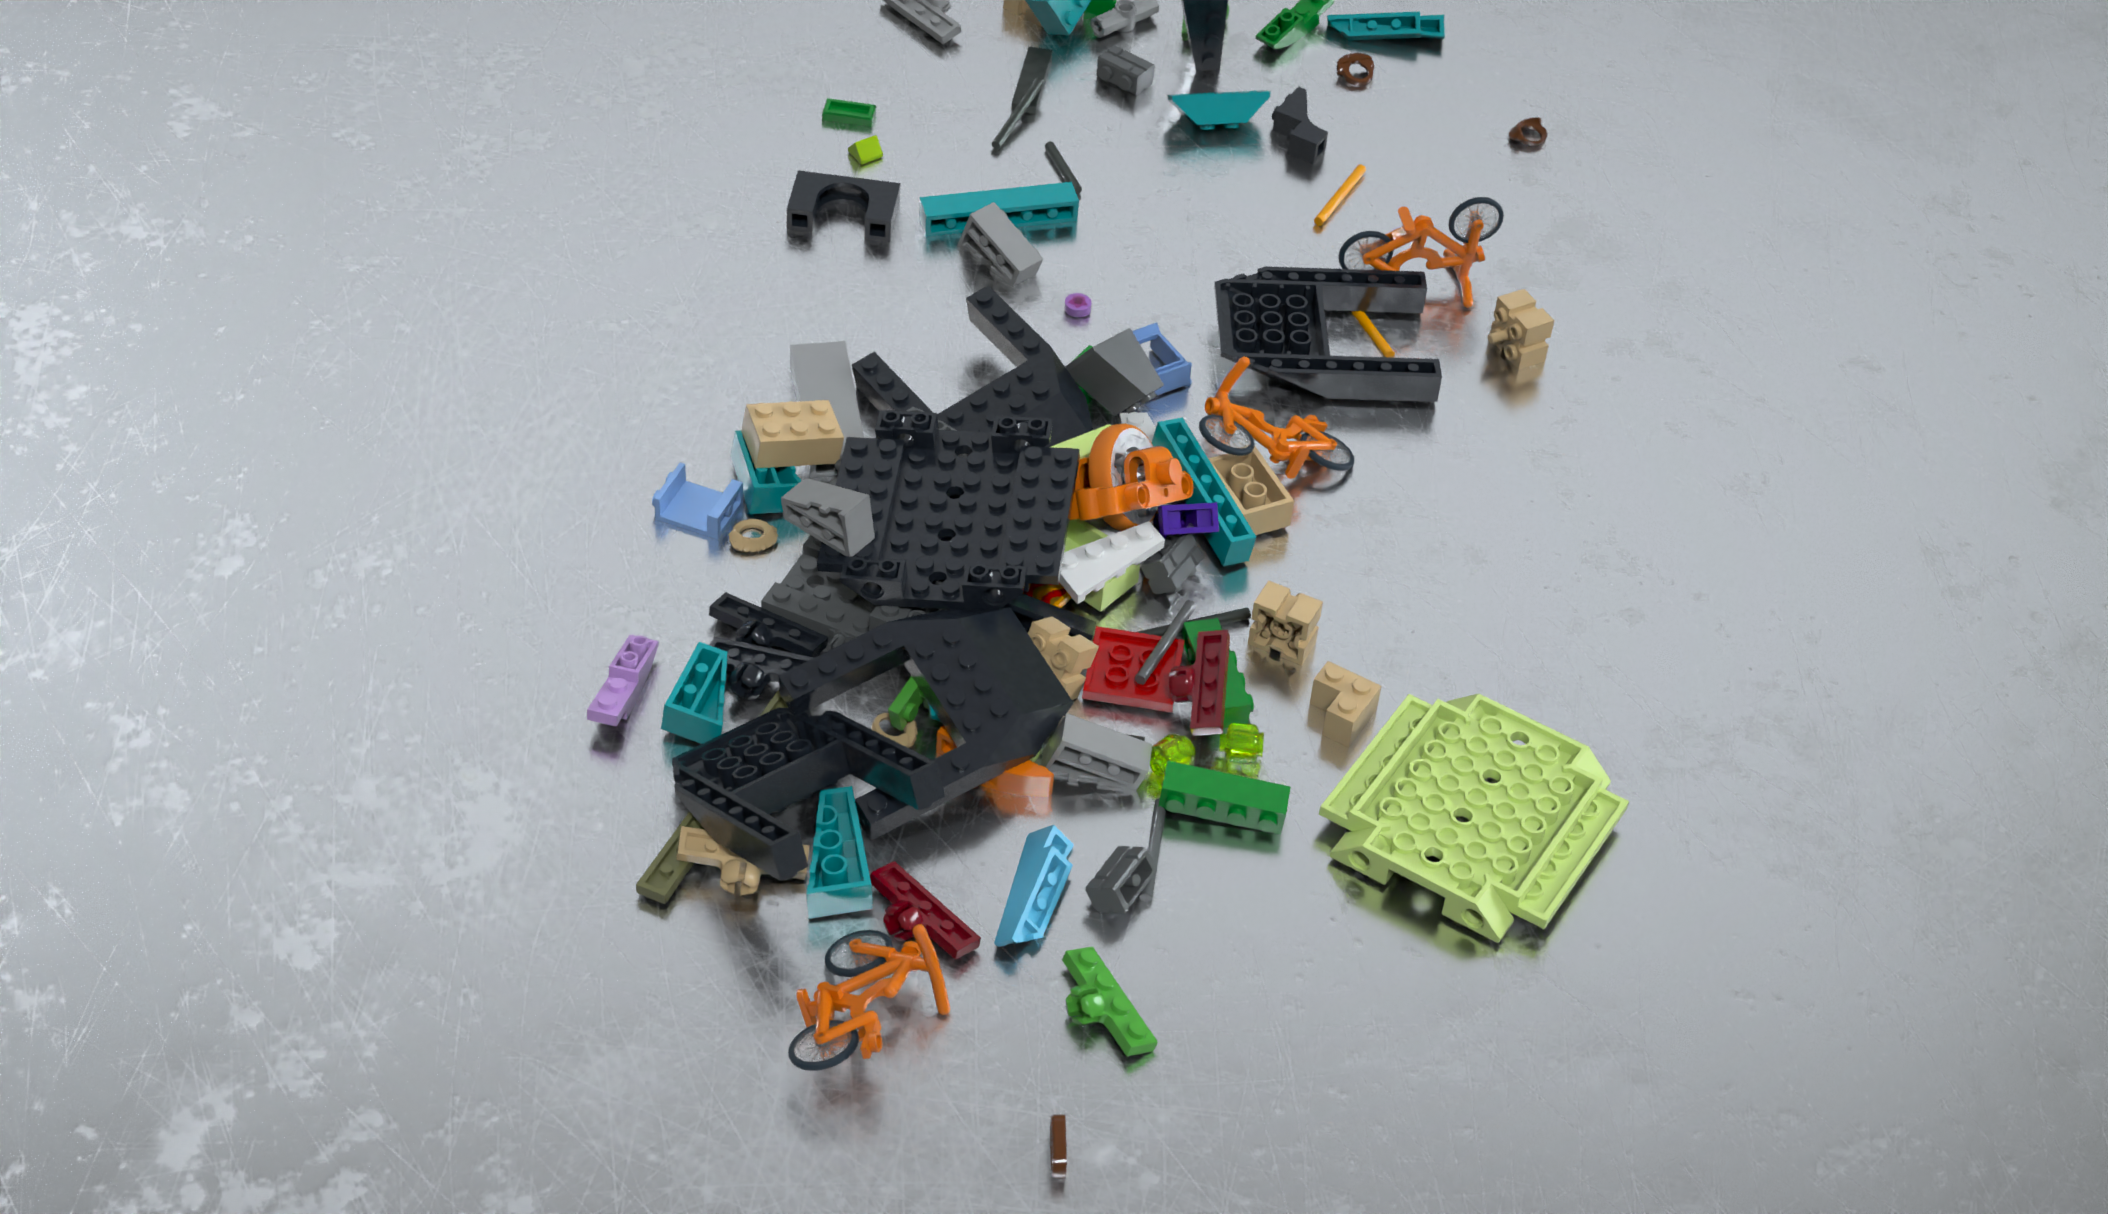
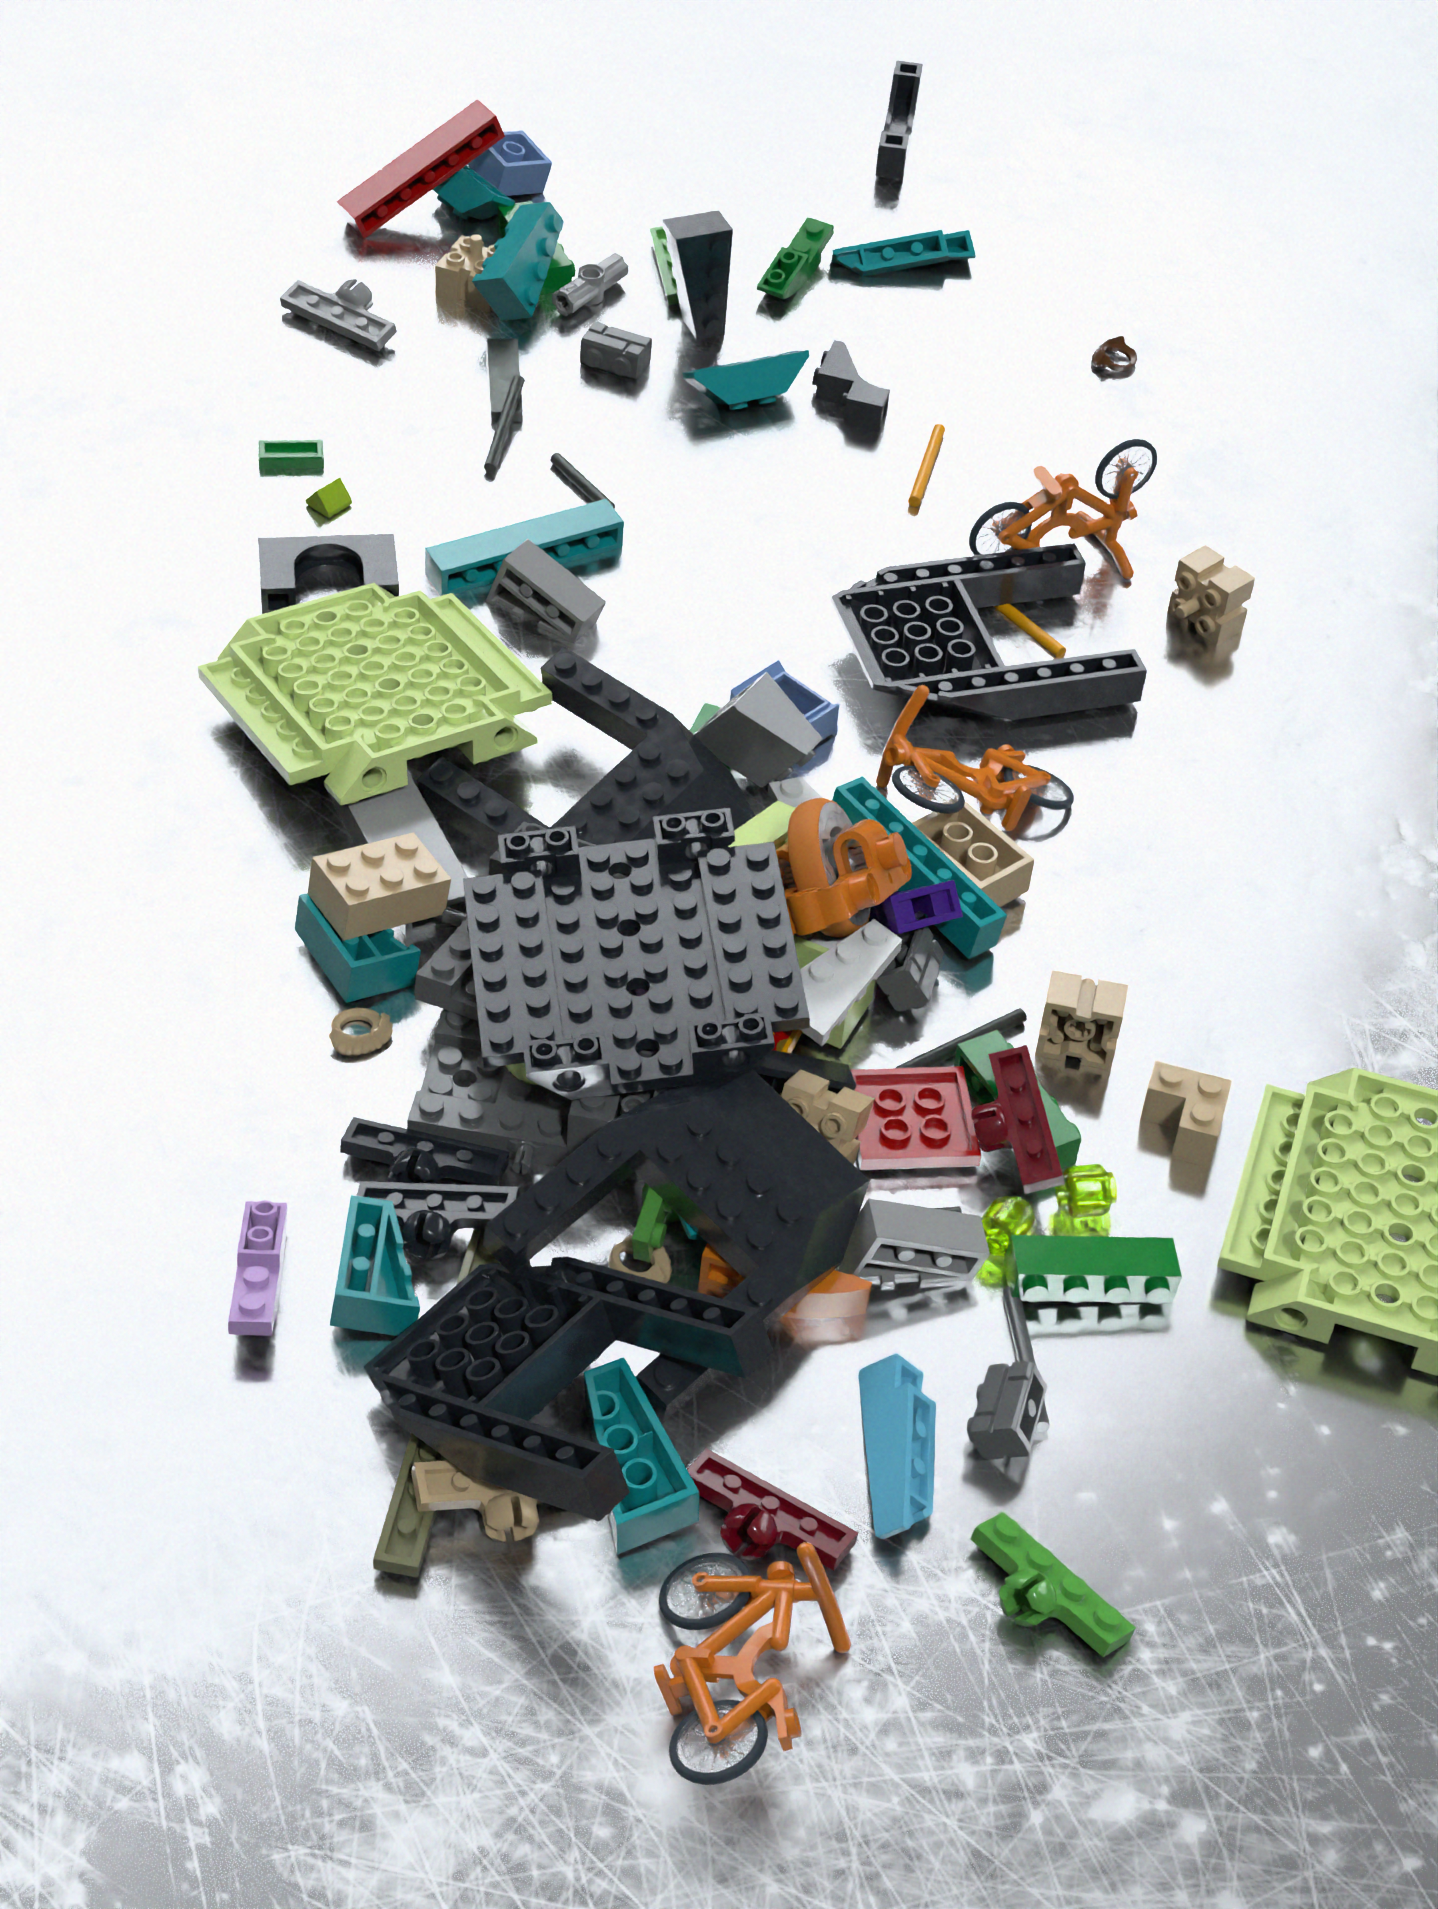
camera: 15 degrees left, 0 degrees up
light blue panel [652,462,743,540] -> none
light grey wedge [781,478,875,556] -> none
reddish brown tile [1050,1114,1067,1179] -> none
medium lavender tile [1064,293,1092,318] -> none
dark grey bar [1135,600,1196,685] -> none
reddish brown piece [1336,52,1374,86] -> none
none -> yellowish green slope [197,583,552,806]

